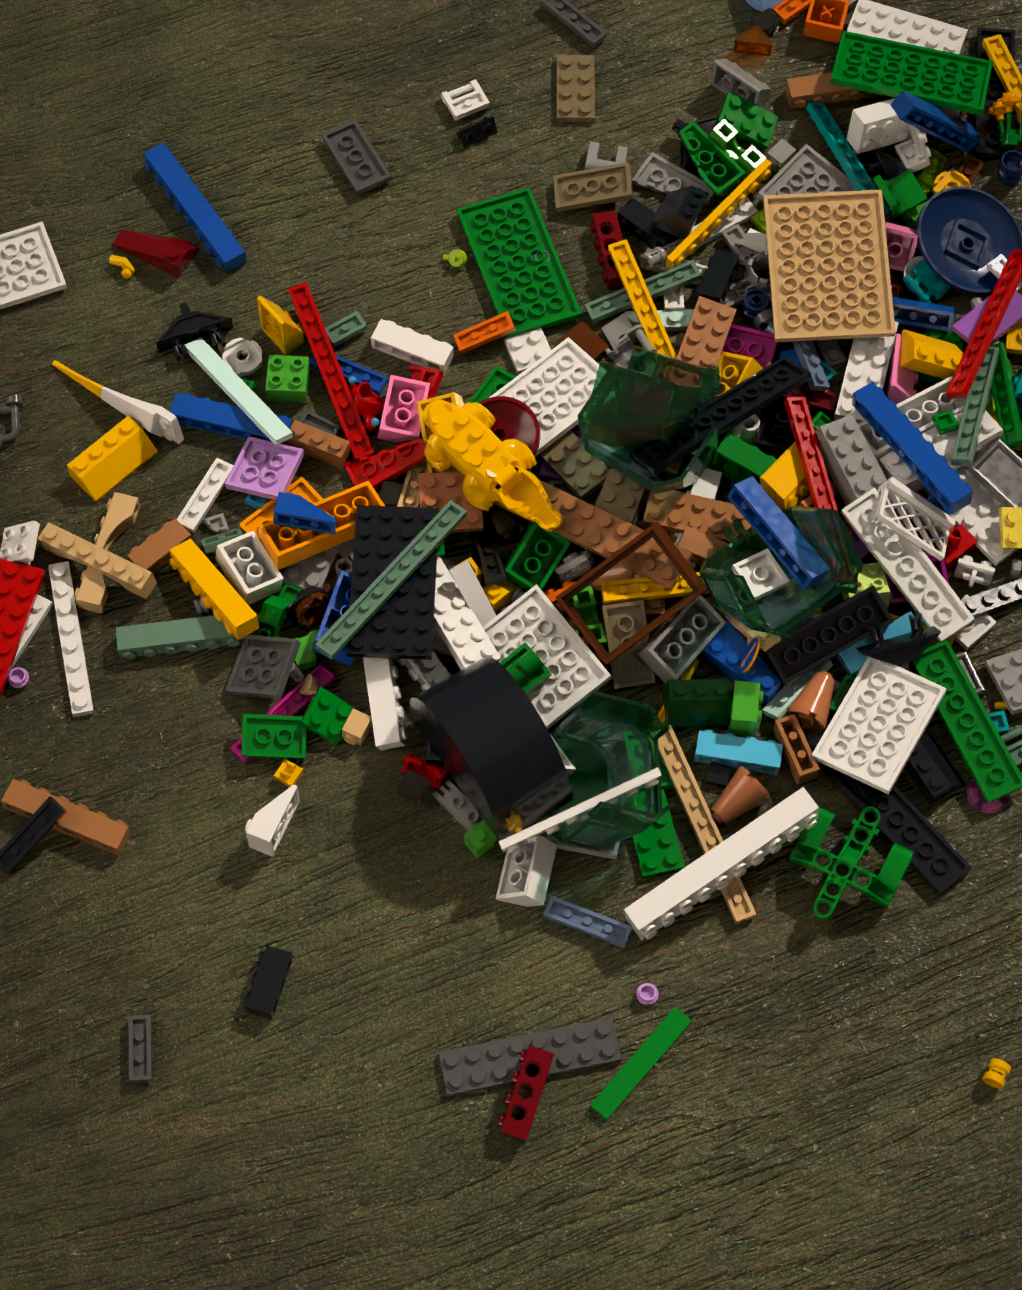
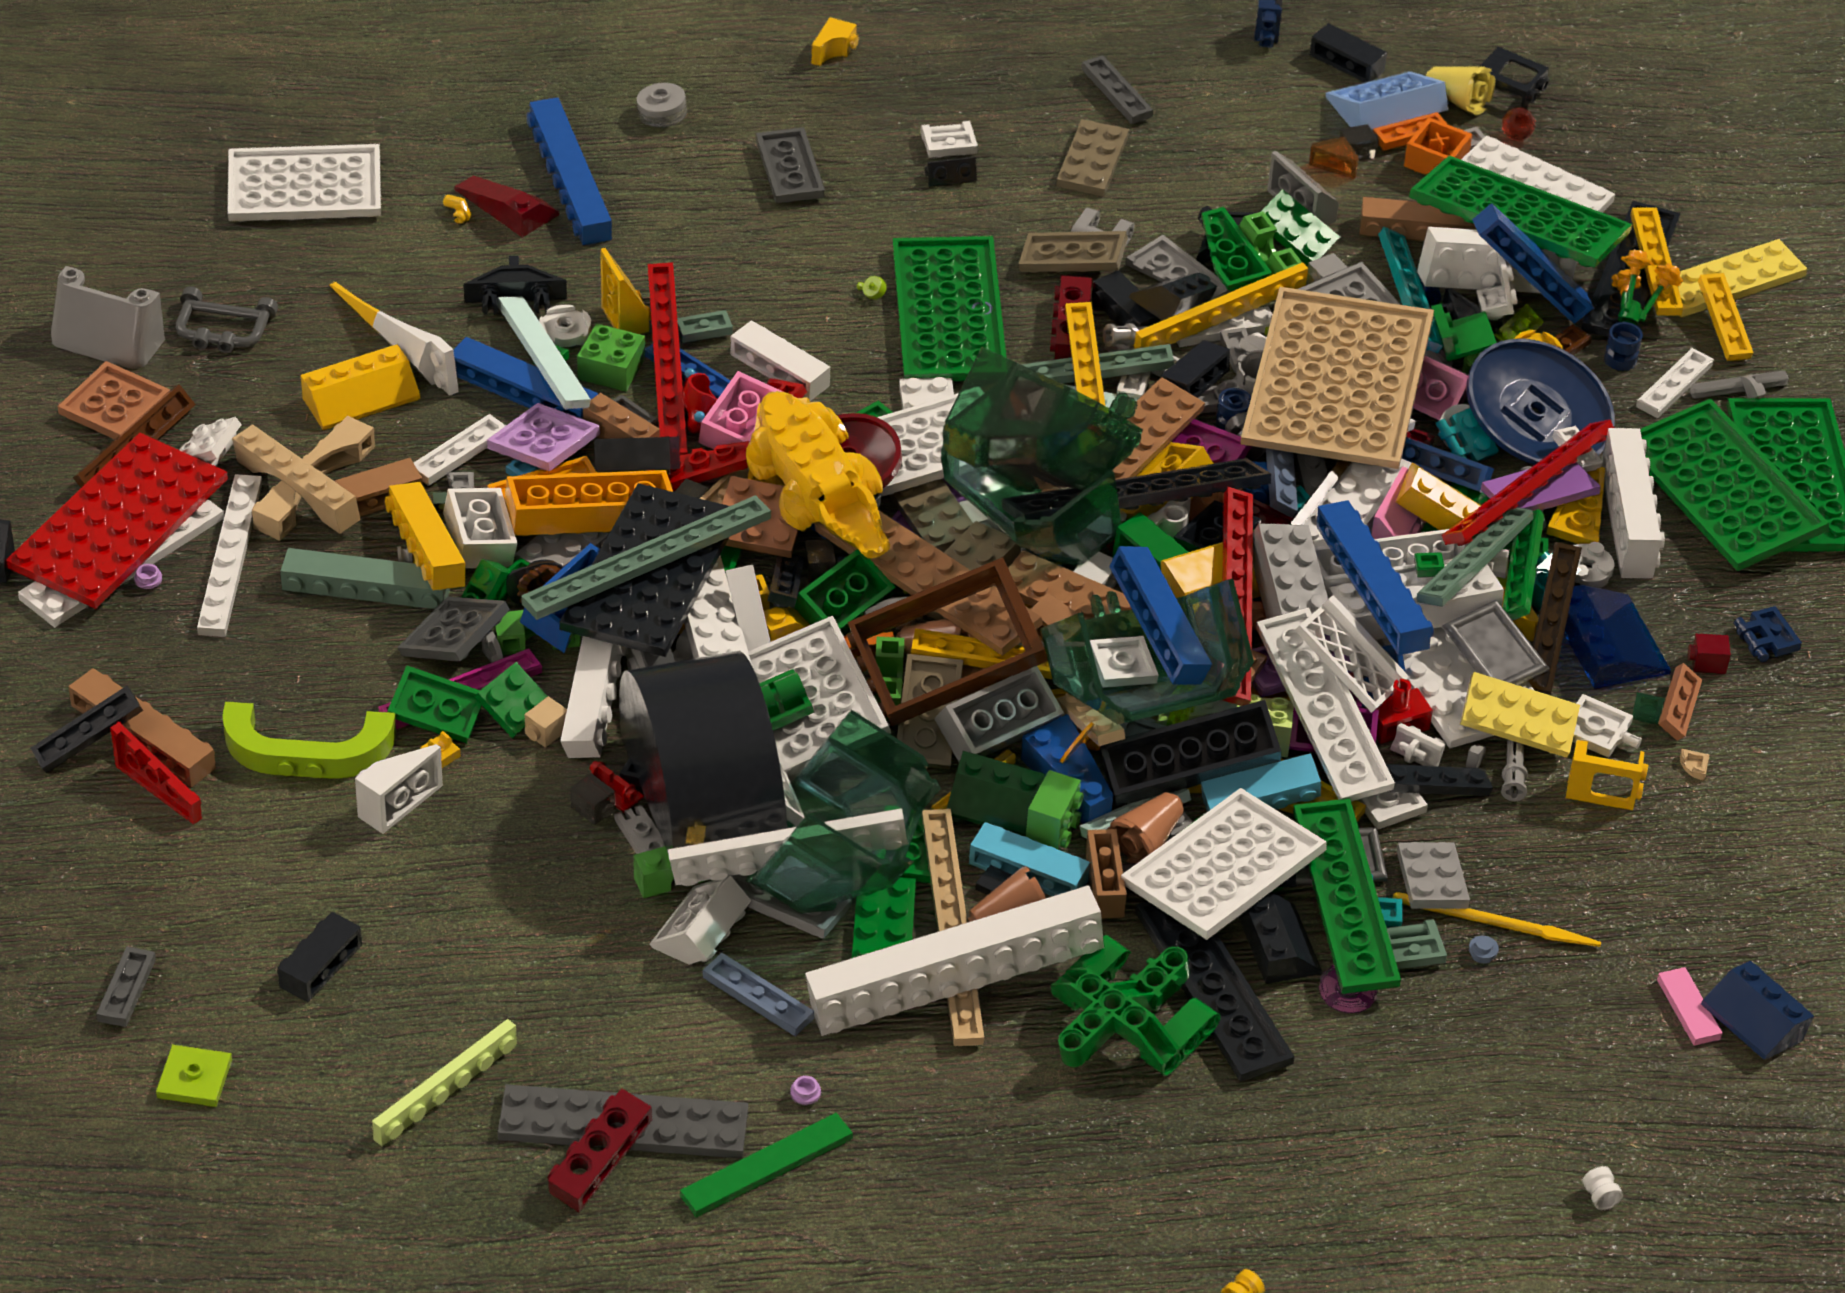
camera: 15 degrees right, 20 degrees down
blue slope [274,492,336,534] -> none
tan tile [299,674,318,696] -> none
orange plate [454,311,516,354] -> none
black connector [856,612,941,671] -> none
none -> red wing [110,722,202,825]
none -> lime plate [156,1045,232,1107]
none -> lime arch [223,702,396,779]
none -> yellowish green plate [372,1019,517,1146]
none -> black brick [594,437,680,475]
none -> light grey piece [637,83,687,127]
none -> yellow arch [811,17,859,66]
none -> tile [1288,460,1351,525]

